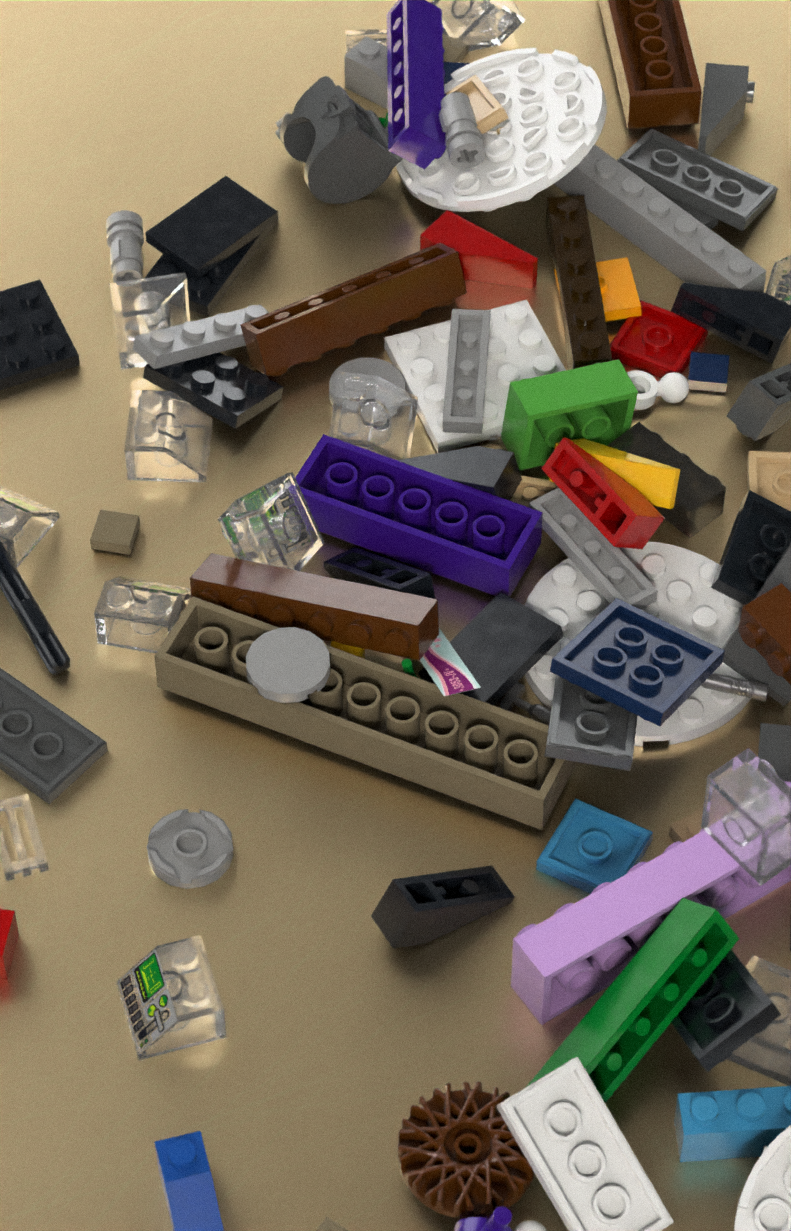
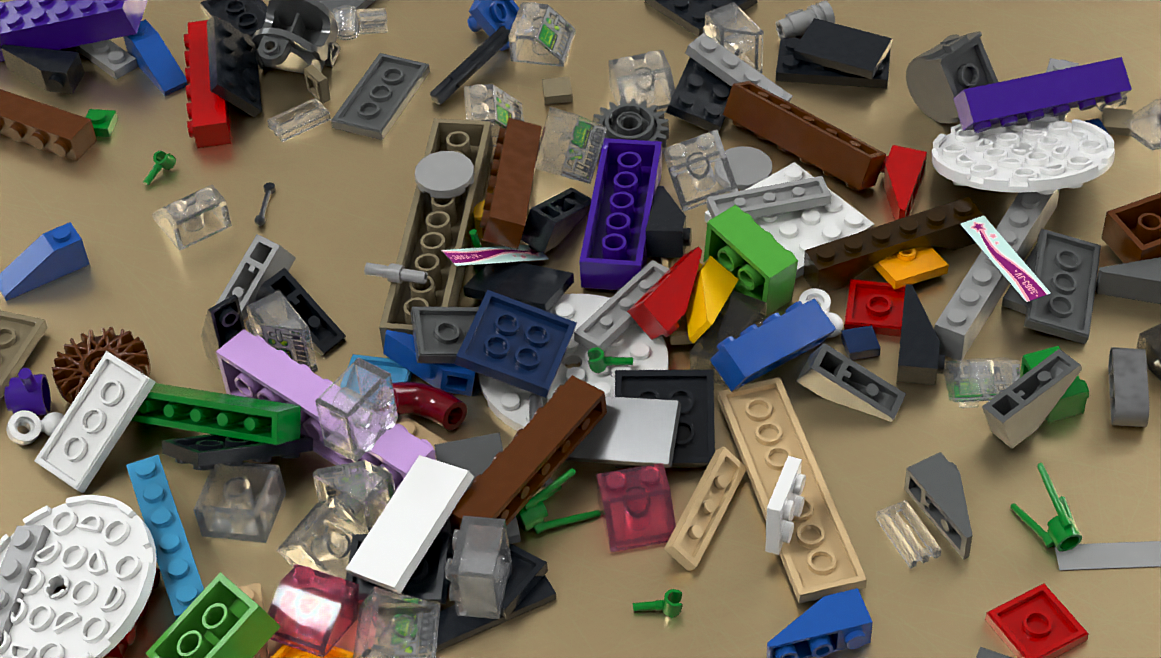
camera: 75 degrees right, 5 degrees down
light grey tile [147,809,234,889] -> none
light grey axle [439,92,486,169] -> none
tan tile [446,75,509,134] -> none
none -> green hand [143,151,176,186]
none -> black slope [201,294,245,371]
none -> light grey slope [216,234,296,320]
none -> clear slope [245,290,318,373]
none -> black hinge [254,182,276,226]
none -> light grey bar [364,262,428,284]
none -> dark red cylinder [377,382,467,431]
none -> blue slope [383,330,476,396]
none -> green hand [587,347,633,373]
none -> dark grey gear [591,98,669,151]
none -> blue brick [710,298,836,392]
none -> sticker [960,216,1051,302]

